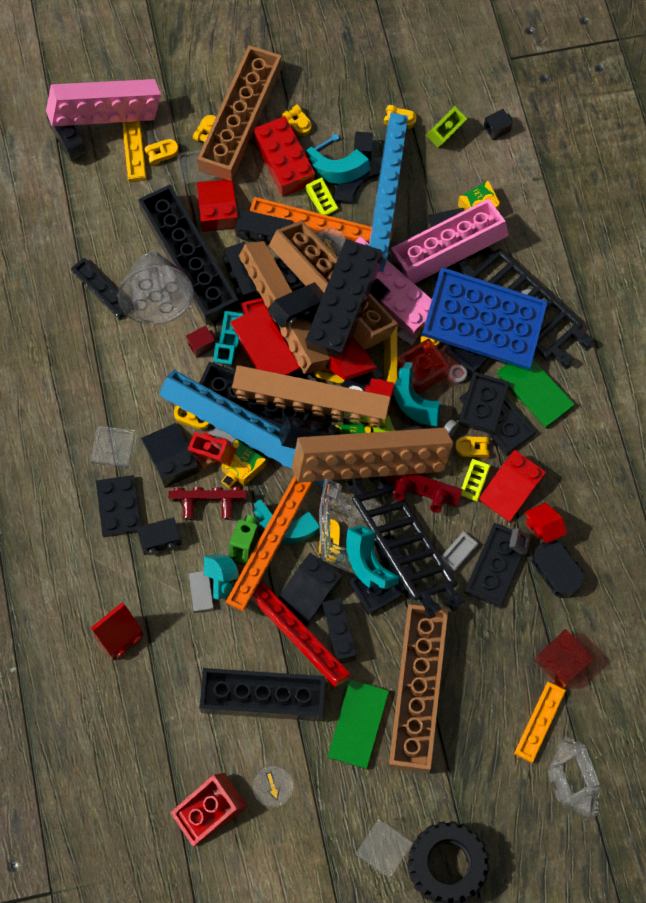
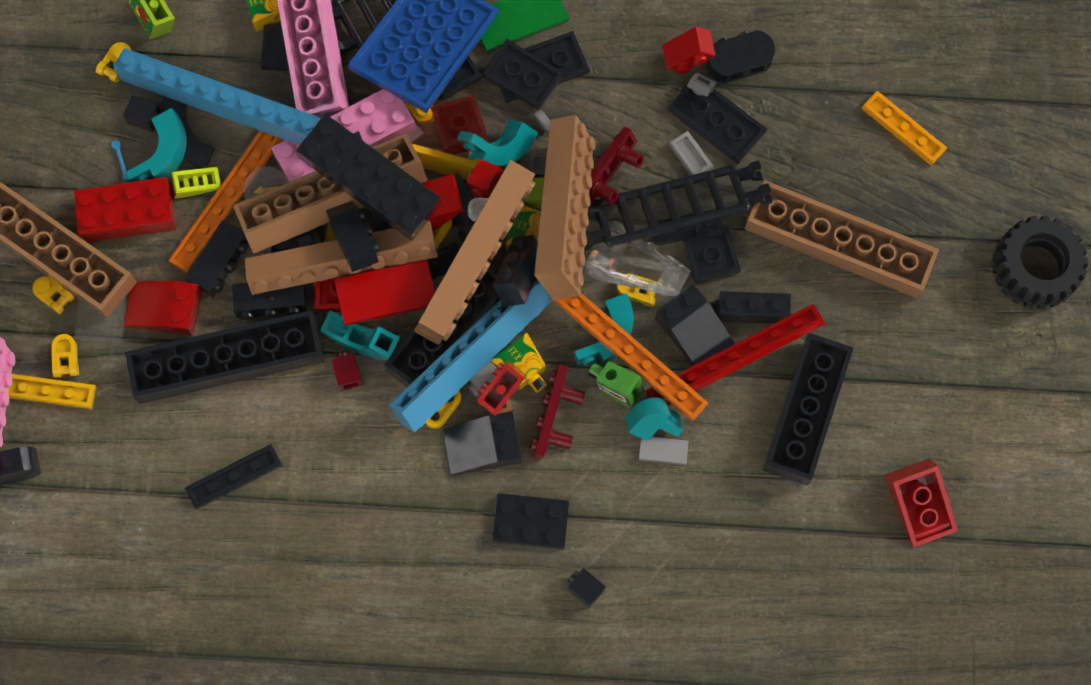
camera: 75 degrees left, 5 degrees up
clear tile [90,426,135,468] -> none
red slope [91,602,144,660] -> none
clear cone [118,251,194,325] -> none
black brick [137,517,182,555] -> none
clear tile [252,765,293,808] -> none
yellow plate [282,105,311,136] -> none
green tile [327,679,389,770] -> none
teal arch [346,525,399,589] -> none
clear tile [355,819,413,879] -> none
light grey tile [448,365,467,384] -> none
yellow plate [455,436,490,459] -> none
neon yellow slope [461,459,491,501] -> none
red slope [478,450,546,523] -> none
clear red brick [534,629,594,689] -> none
clear windscreen [548,736,600,820] -> none
none -> black brick [567,568,606,608]

